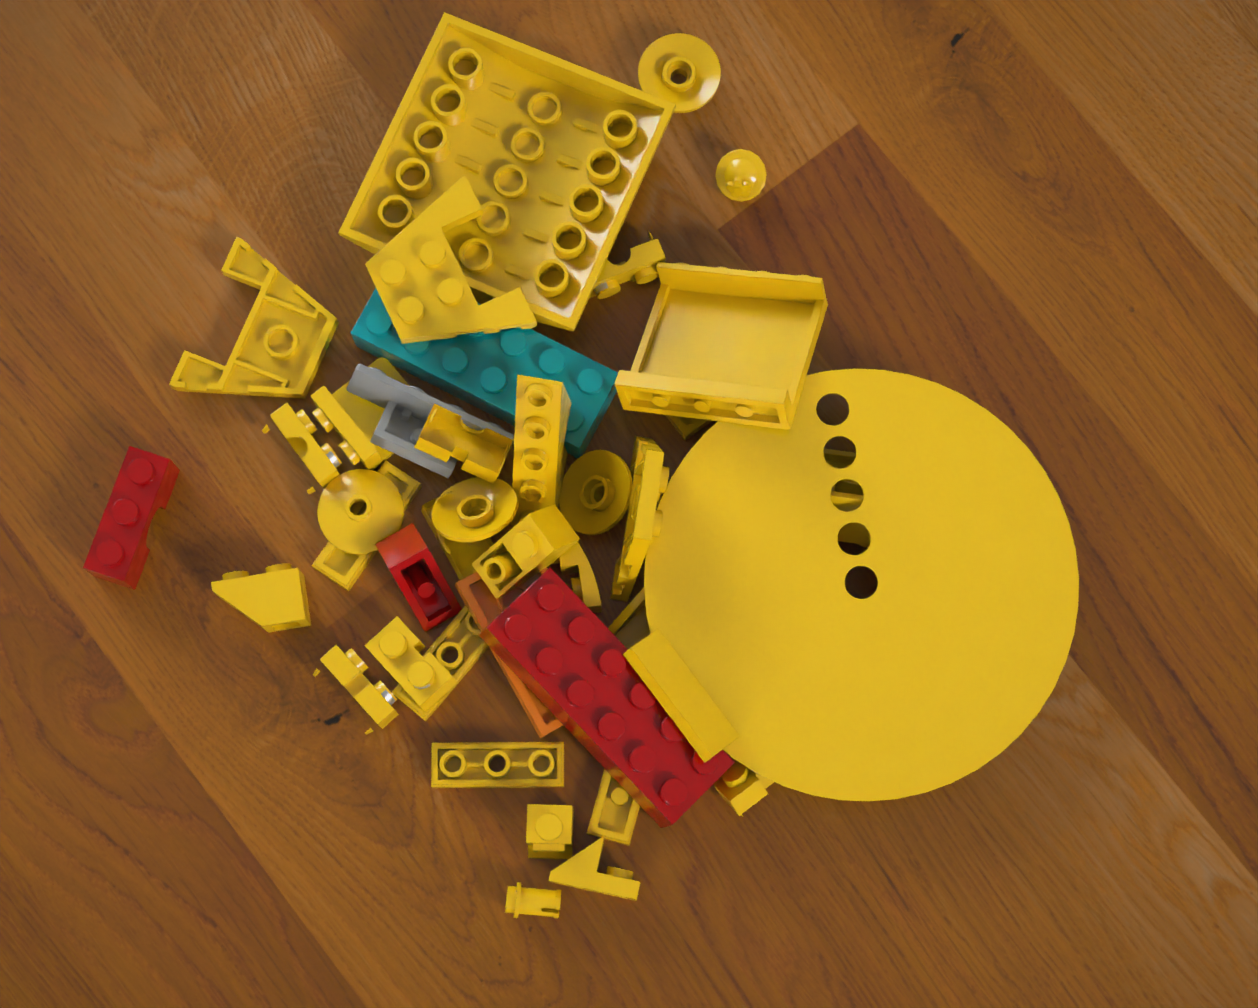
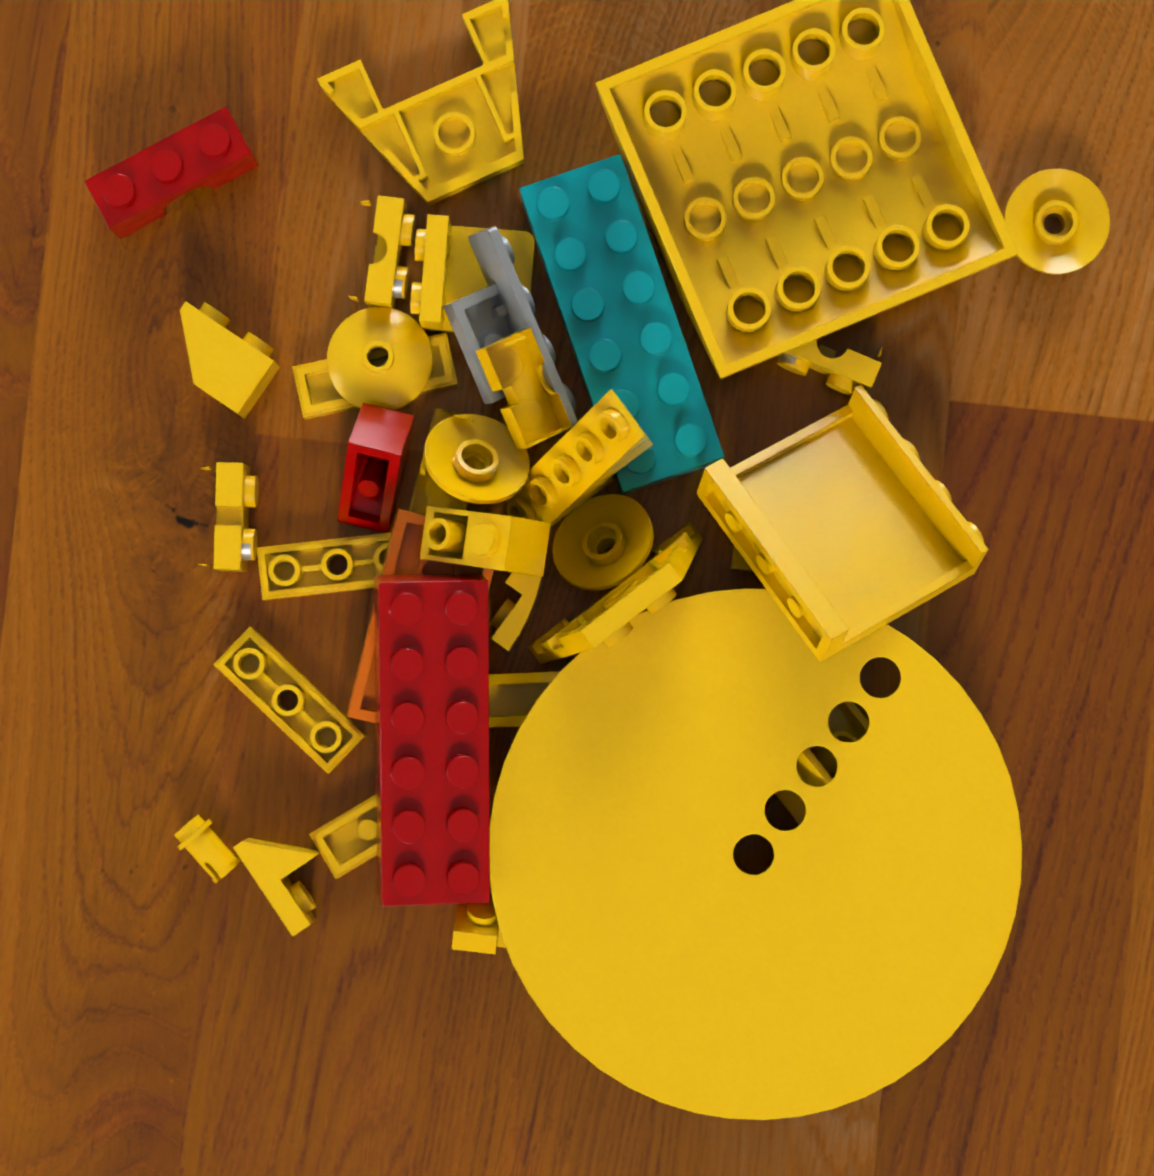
camera: 40 degrees right, 10 degrees up
yellow piece [364,616,457,712] -> none
yellow wing [365,176,537,344] -> none
yellow window [526,804,574,859] -> none
yellow tile [623,629,740,762] -> none
yellow hat [715,149,767,202] -> none

